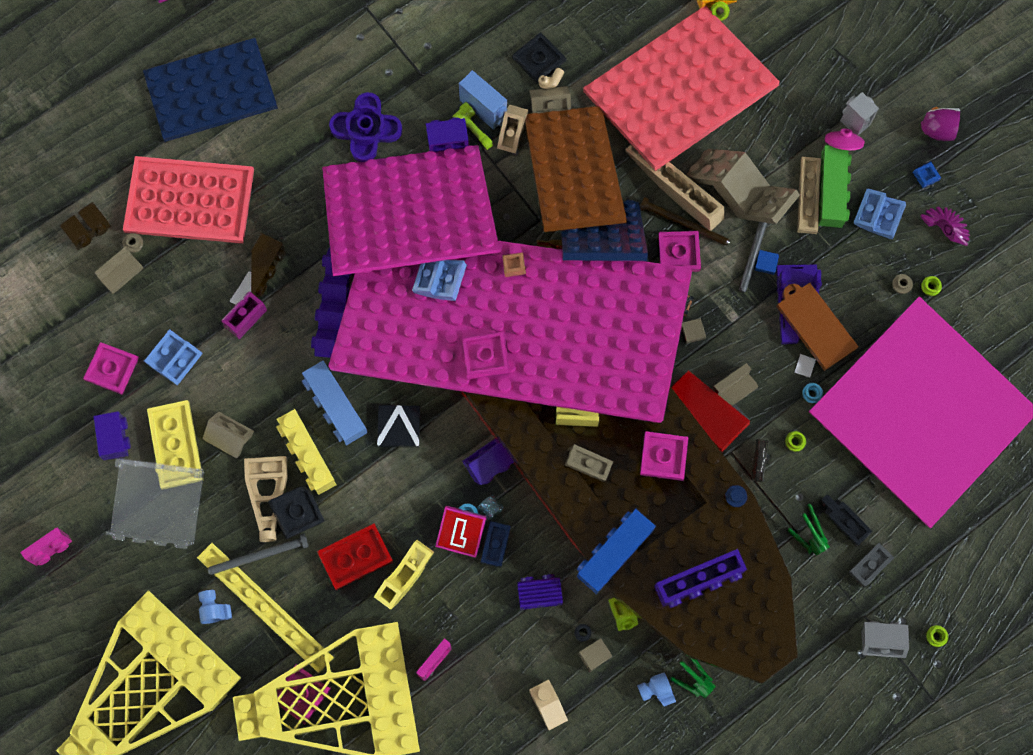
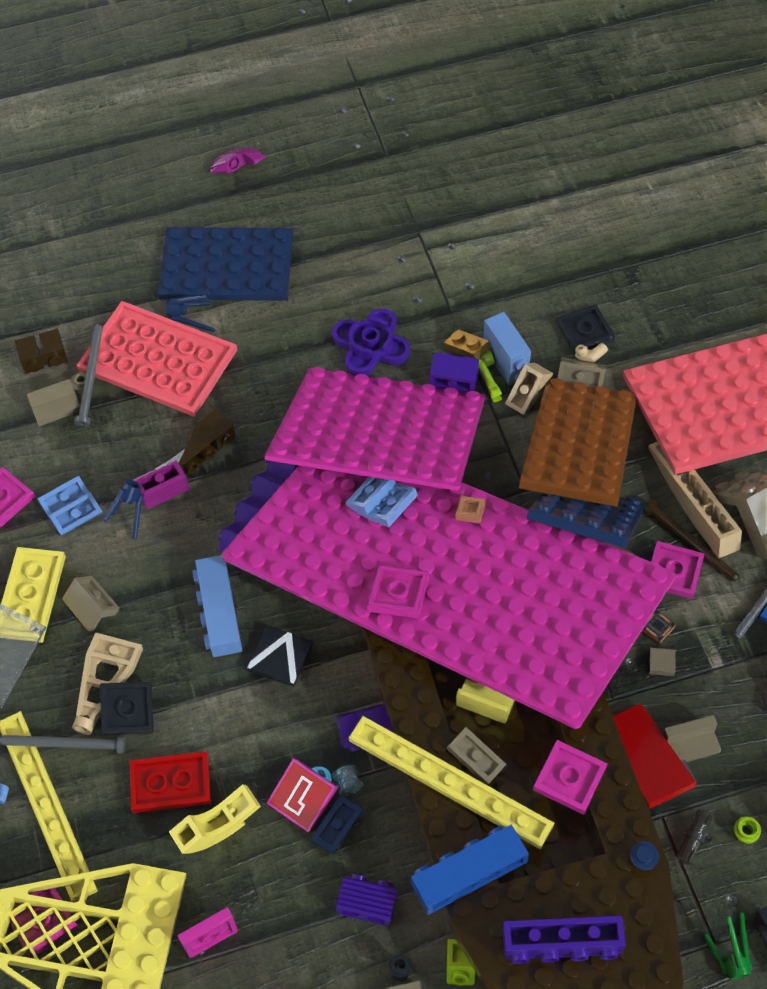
camera: 25 degrees right, 15 degrees down
light yellow brick [276,409,336,495] -> none
none -> dark grey bar [74,324,103,427]
none -> dark blue plant [103,479,144,540]
none -> dark blue plant [166,295,215,332]
none -> light yellow tile [349,716,554,849]
none -> pearl gold plate [443,330,491,359]

